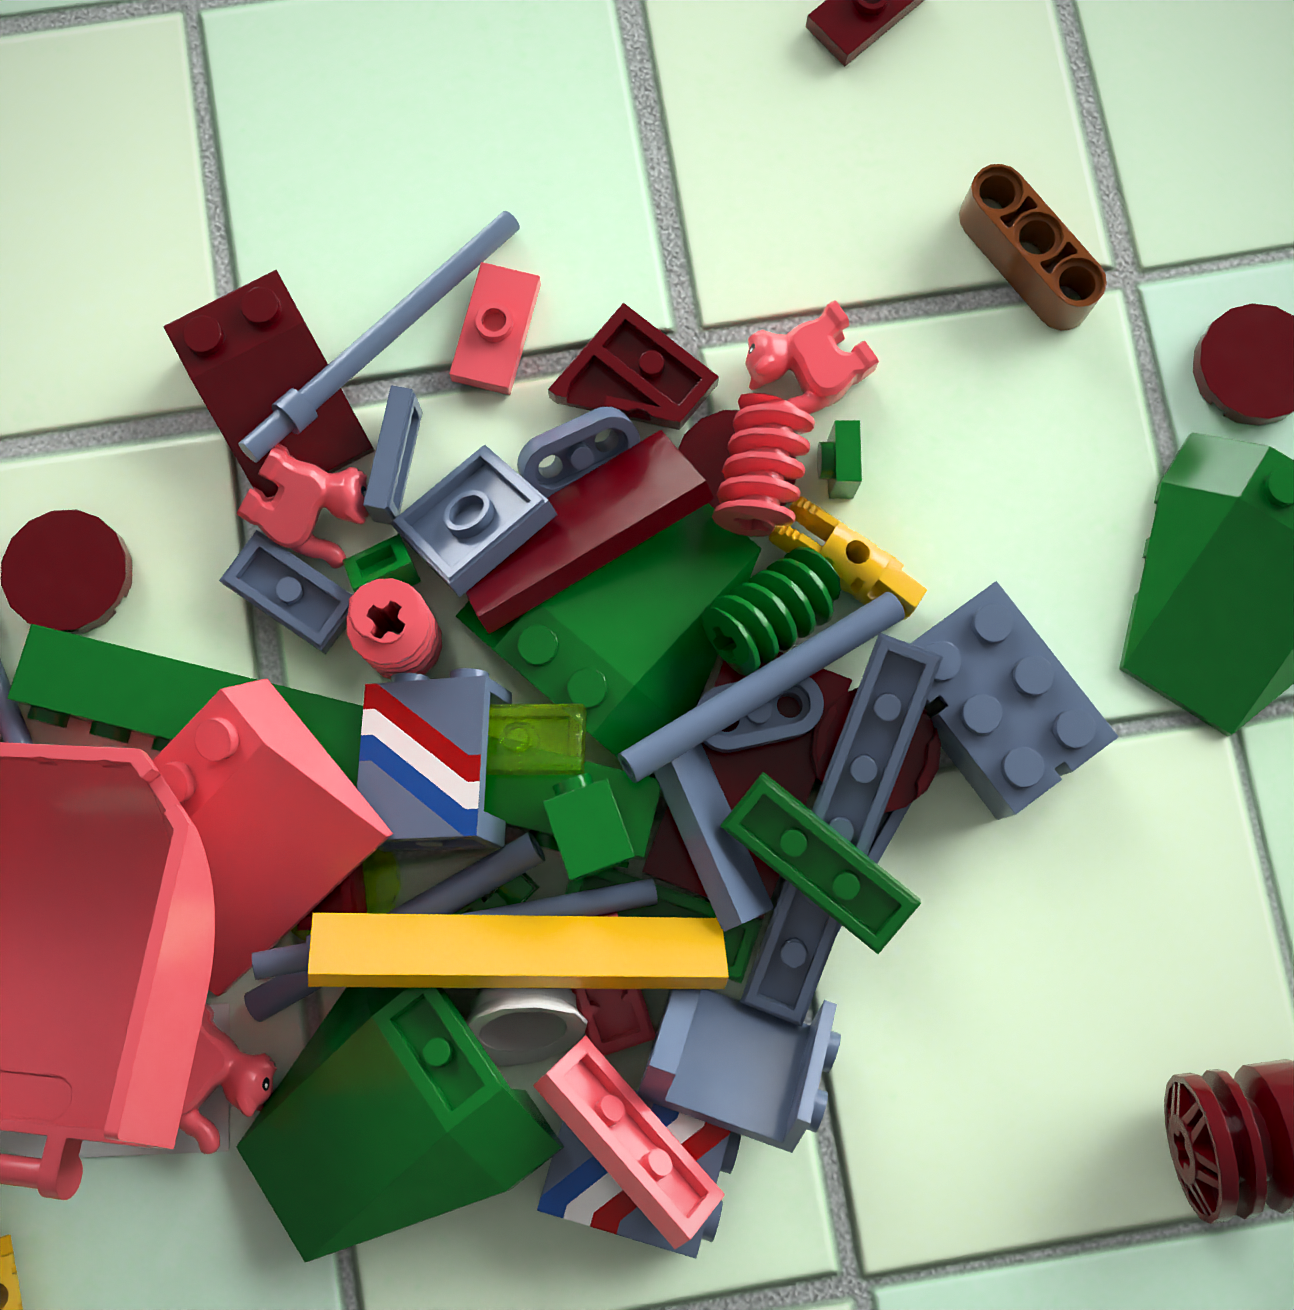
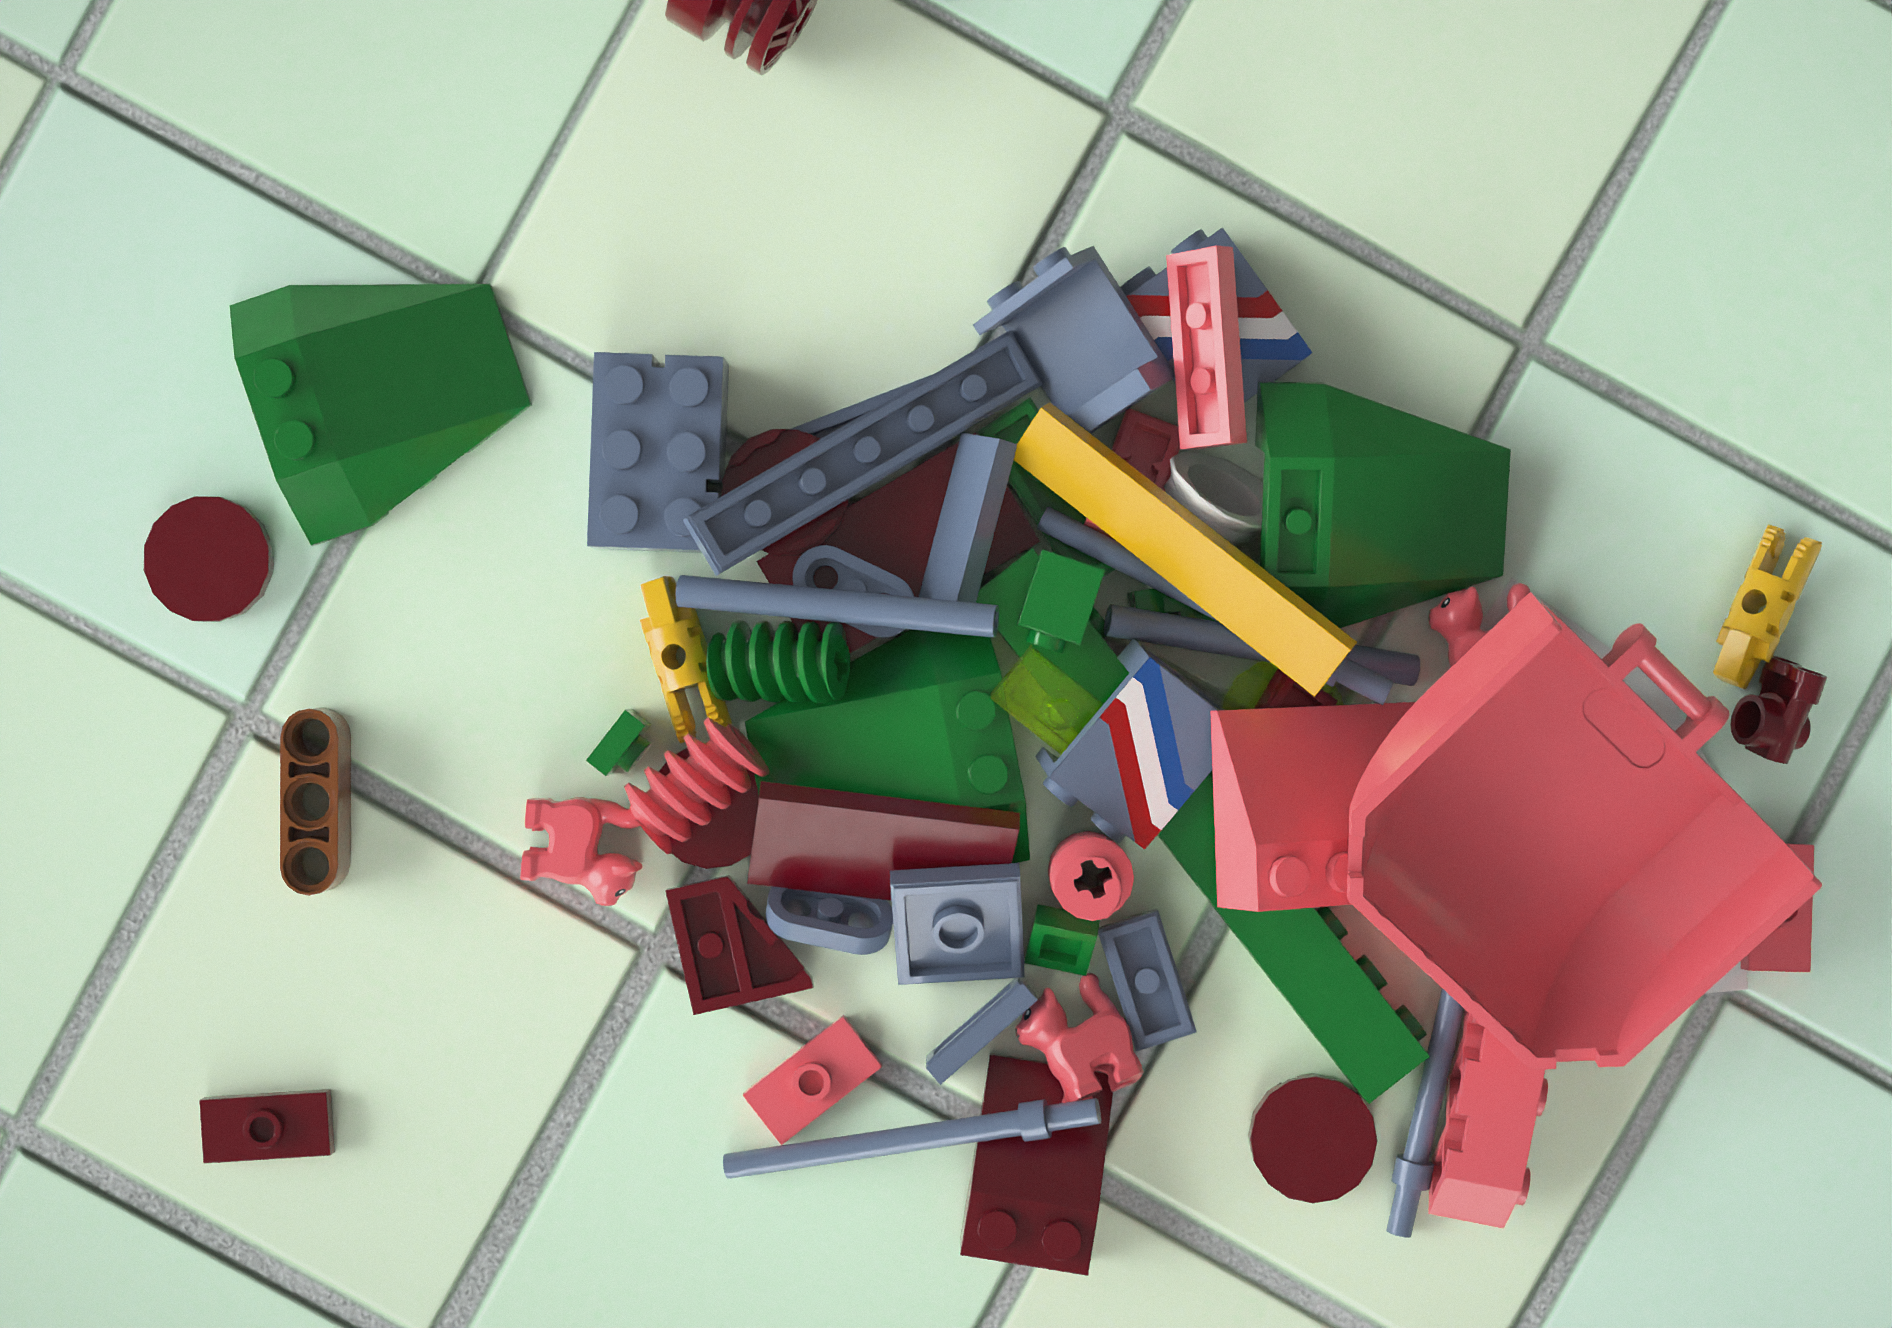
camera: 135 degrees left, 10 degrees up
green tile [720,772,921,954] -> none

